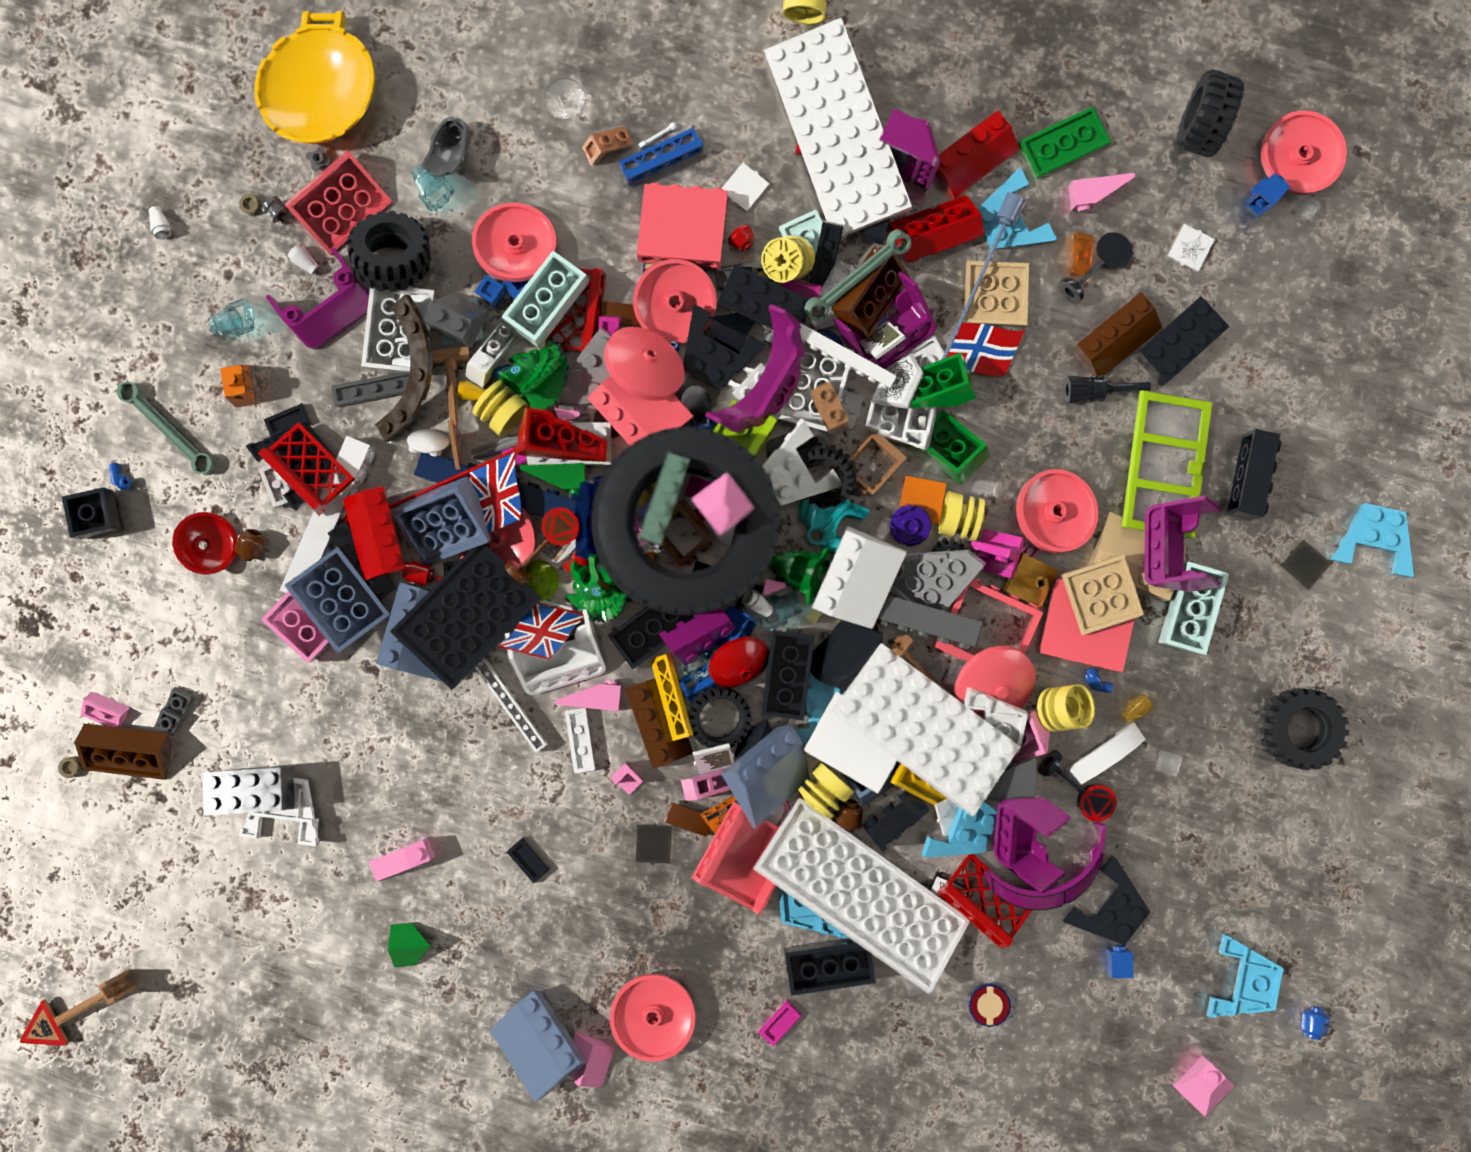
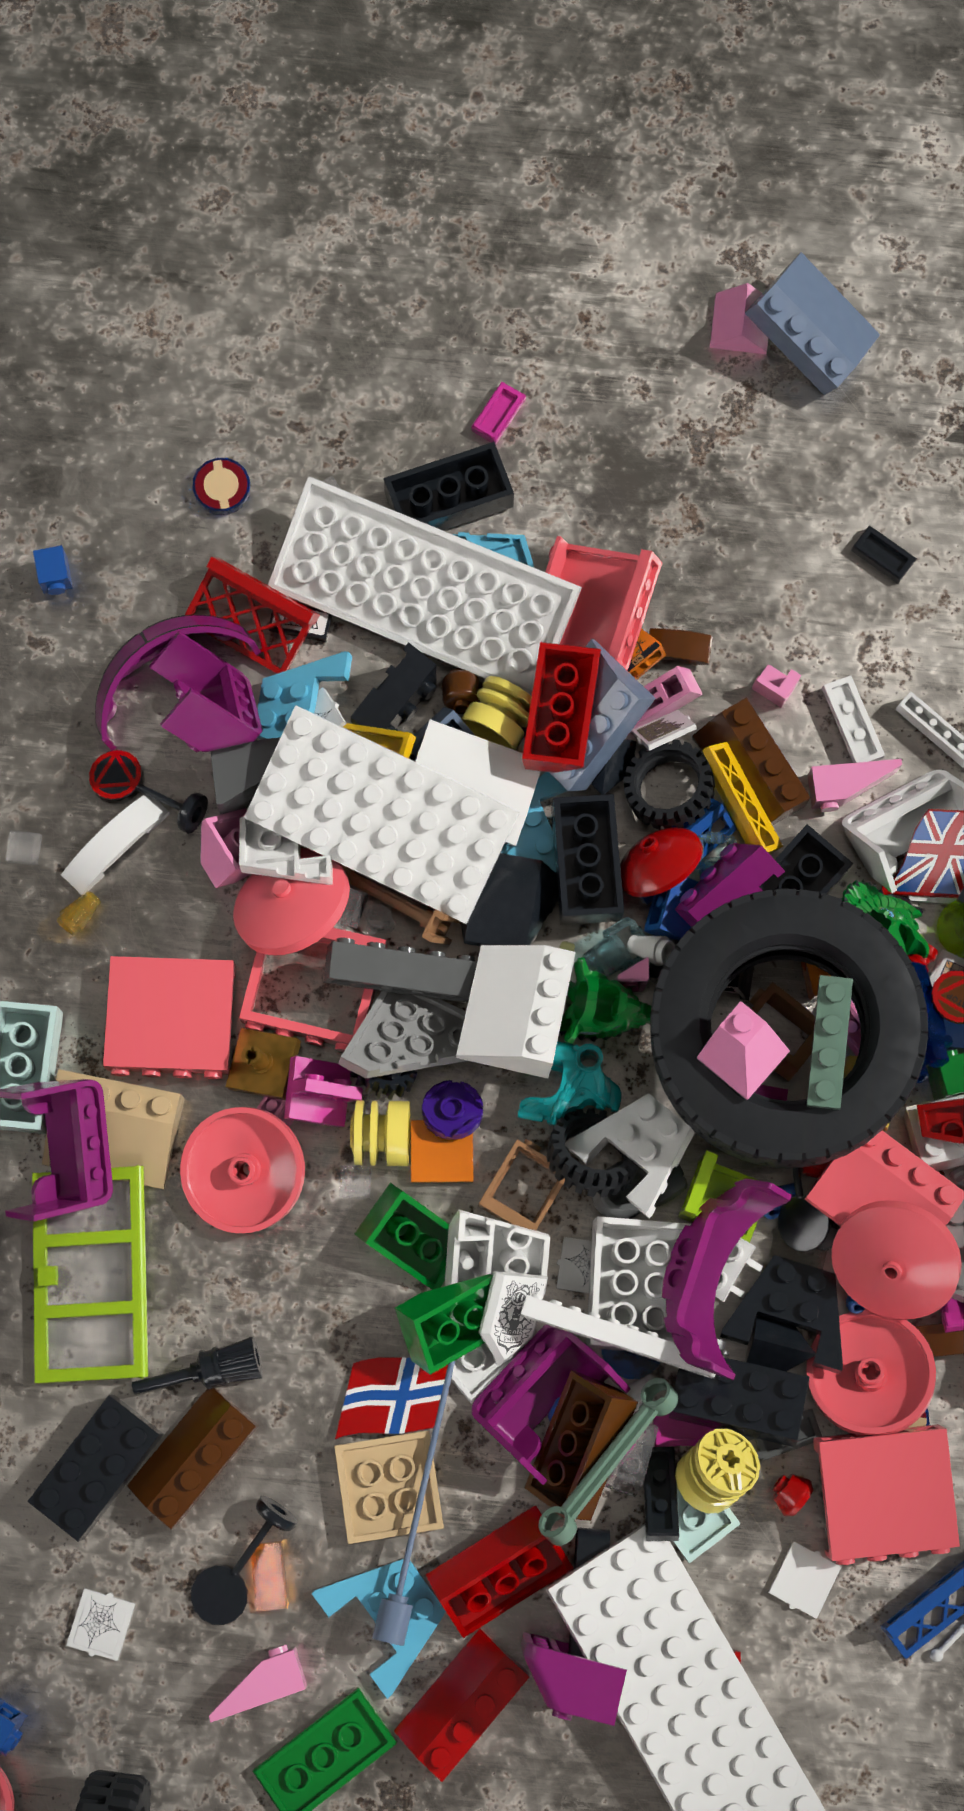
camera: 165 degrees right, 10 degrees down
coral dish [610,973,695,1062] -> none
clear smoke piece [636,823,672,865] -> none
medium nougat window [810,382,849,435] -> none
piece [858,321,906,360] -> none
light yellow wheel [1037,684,1095,732] -> none
tan plate [1061,554,1144,635] -> none
black wing [1061,855,1151,945] -> none
blue arm [1086,668,1113,693] -> none
none -> red slope [522,642,601,773]

